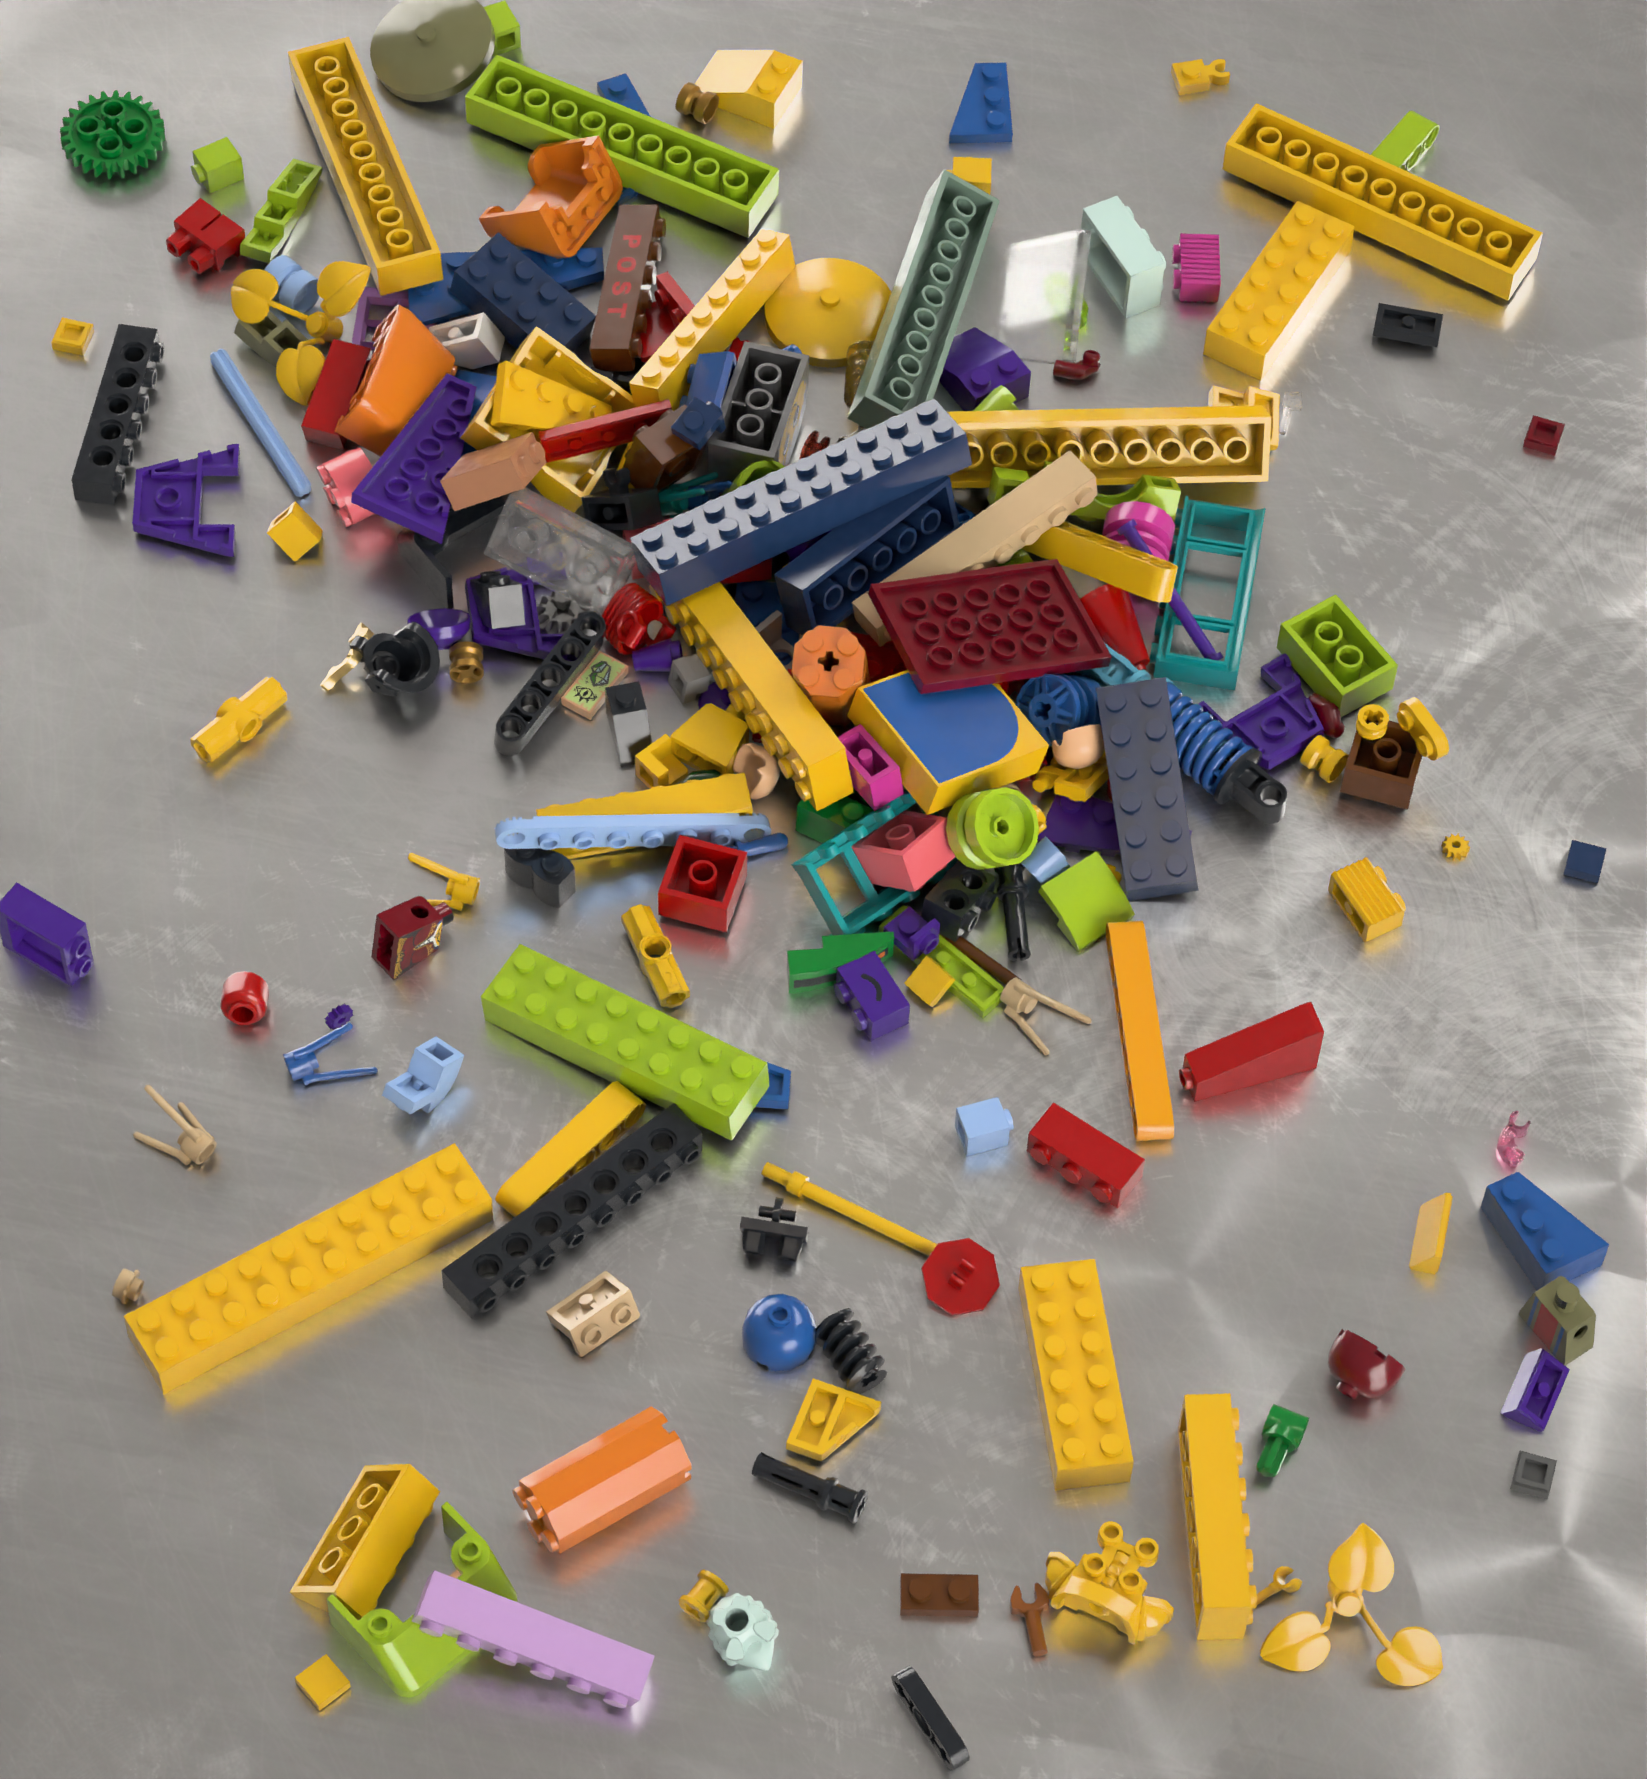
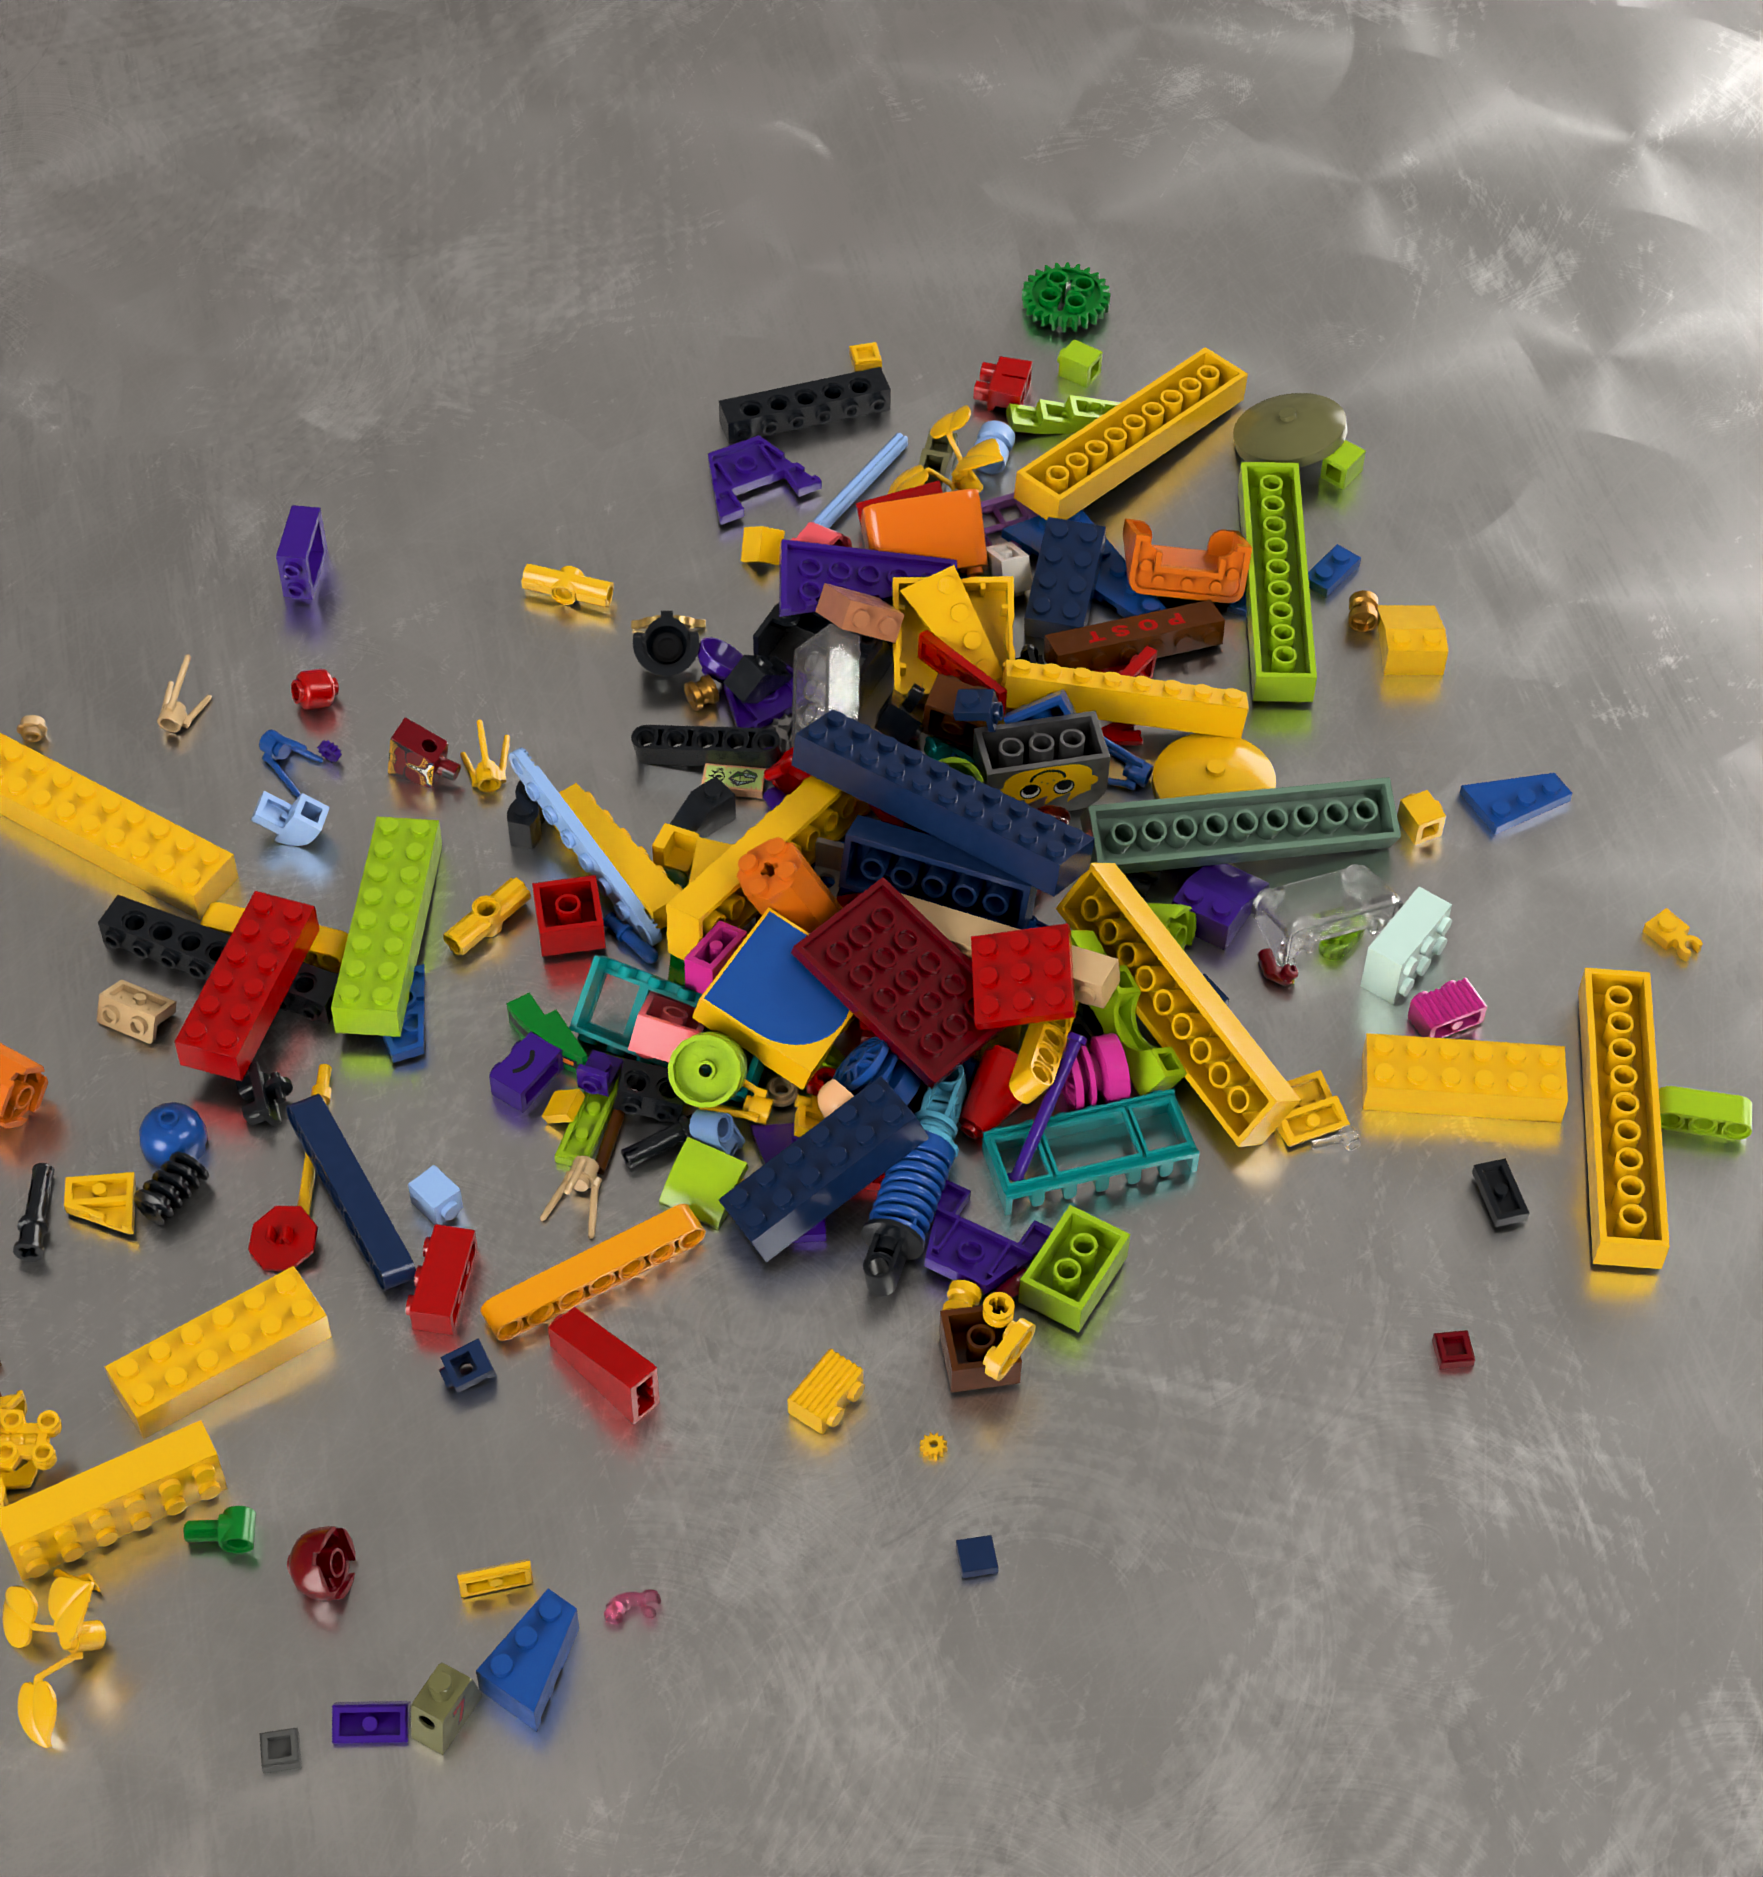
camera: 65 degrees right, 5 degrees down
none -> red brick [174,891,320,1081]
none -> dark blue beam [286,1094,416,1291]
none -> dark blue brick [439,1338,497,1393]
none -> red plate [971,923,1076,1030]

